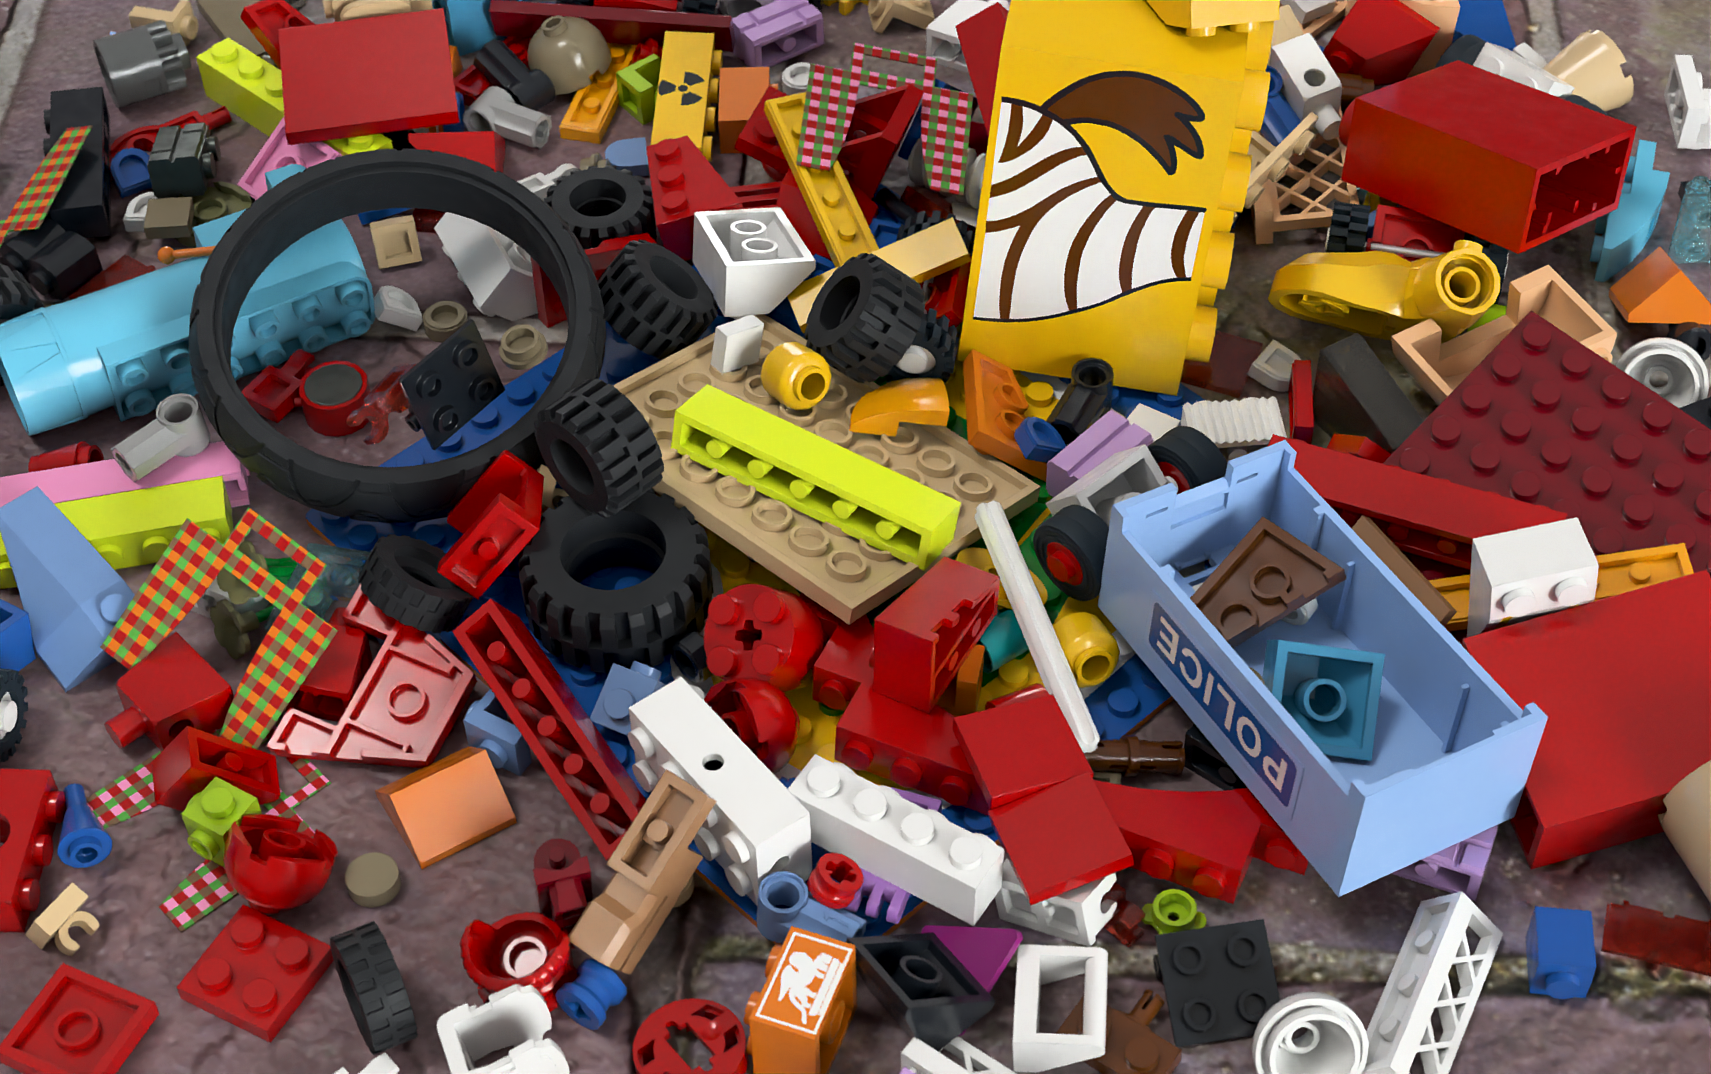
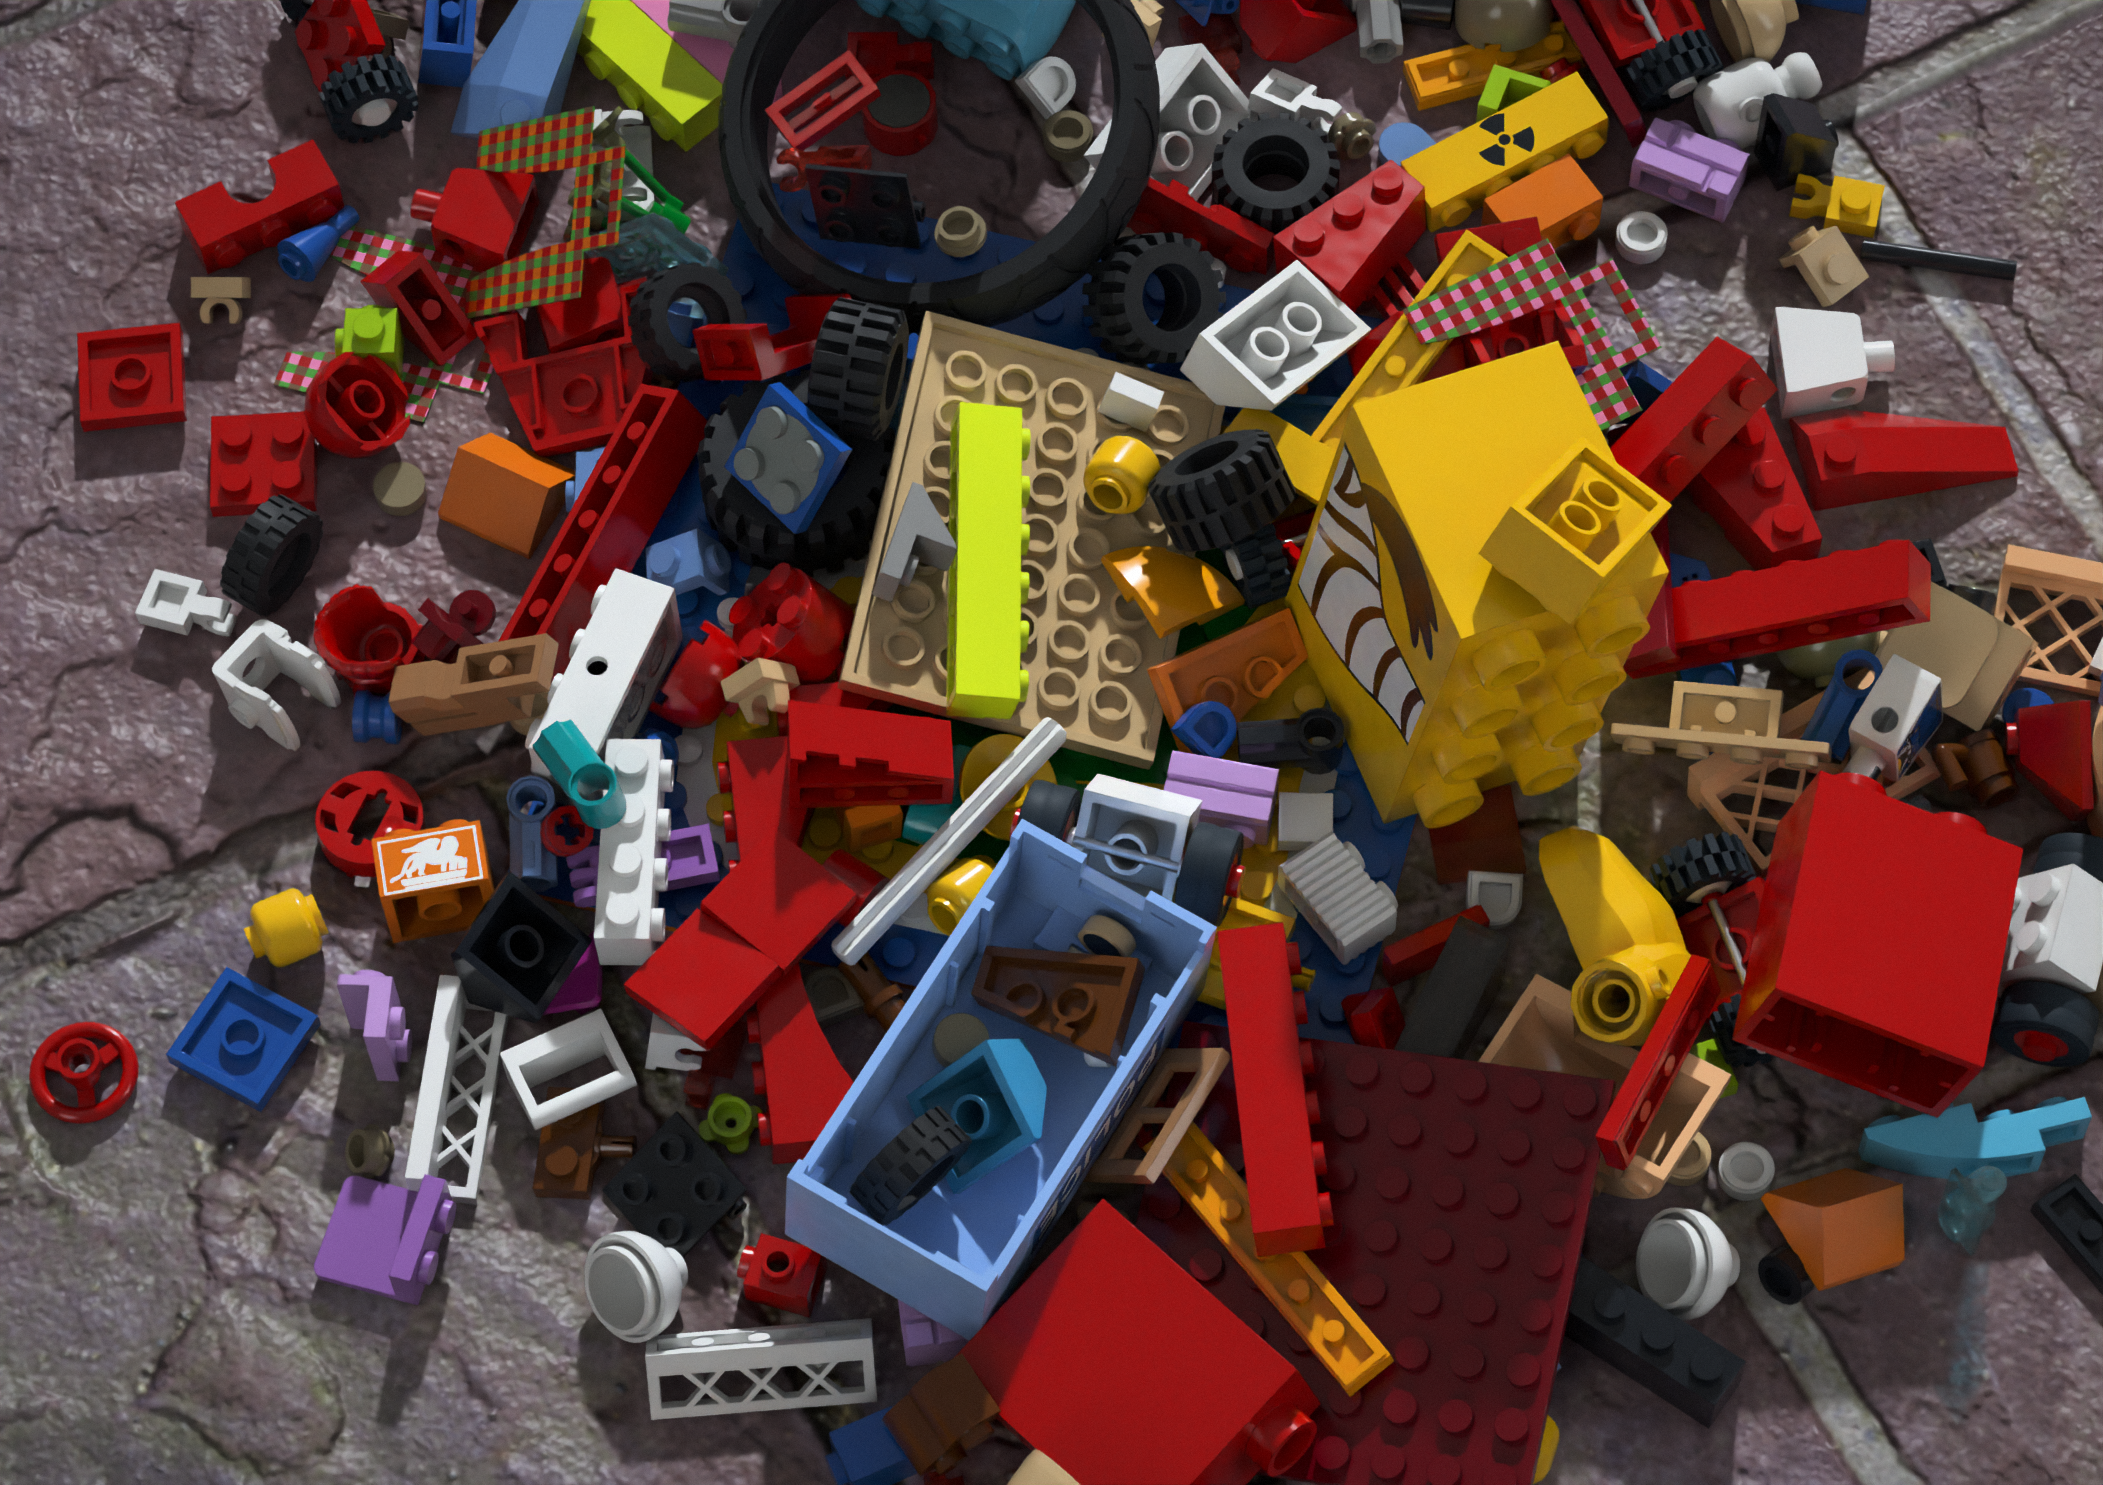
camera: 60 degrees right, 15 degrees up
white slope [1467,517,1599,637] -> none
none -> teal piece [532,719,626,829]
none -> tan tile [721,658,800,725]
none -> piece [724,382,852,534]
none -> red brick [737,1233,827,1318]
none -> red tile [765,50,881,155]
none -> black tyre [849,1106,972,1226]
none -> light grey slope [871,482,957,602]
none -> reddish brown brick [882,1354,1001,1477]
none -> tan tile [1078,915,1136,957]
none -> red tile [1595,954,1721,1171]

